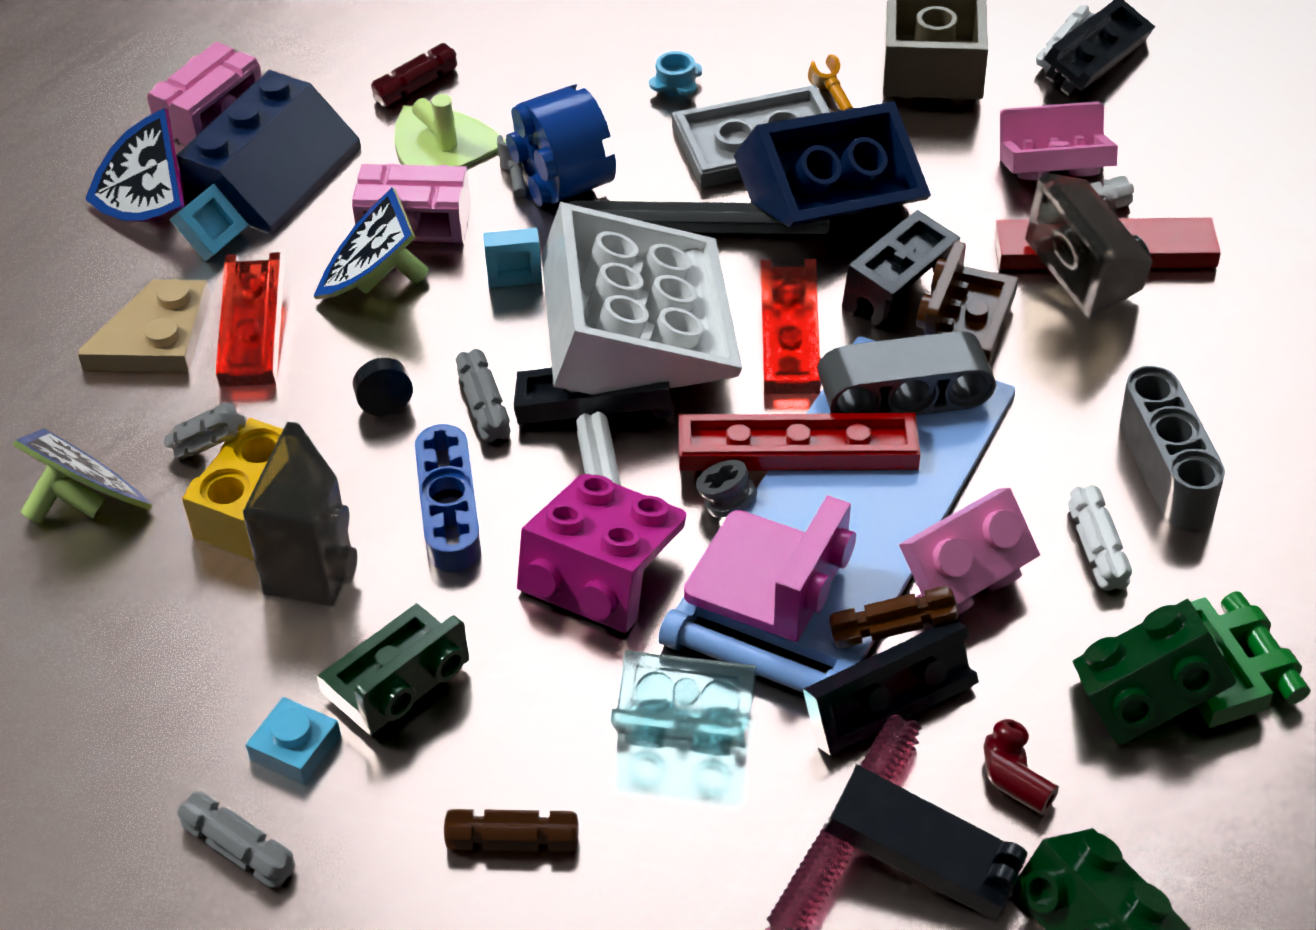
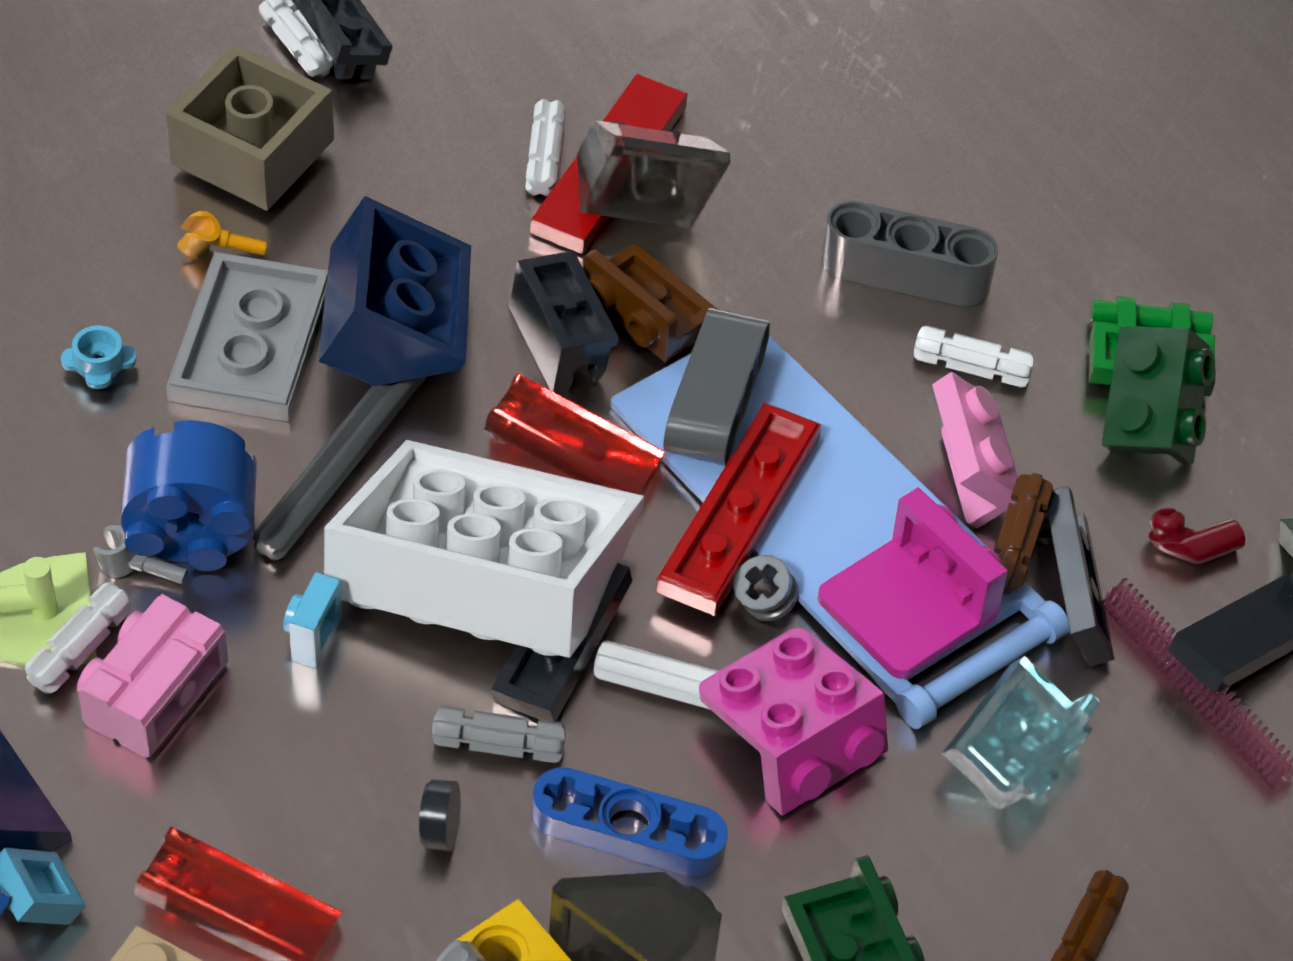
camera: 70 degrees left, 5 degrees up
shield [313,187,428,300] -> none
bright pink bracket [999,102,1118,180] -> none
none -> white axle [25,582,132,694]

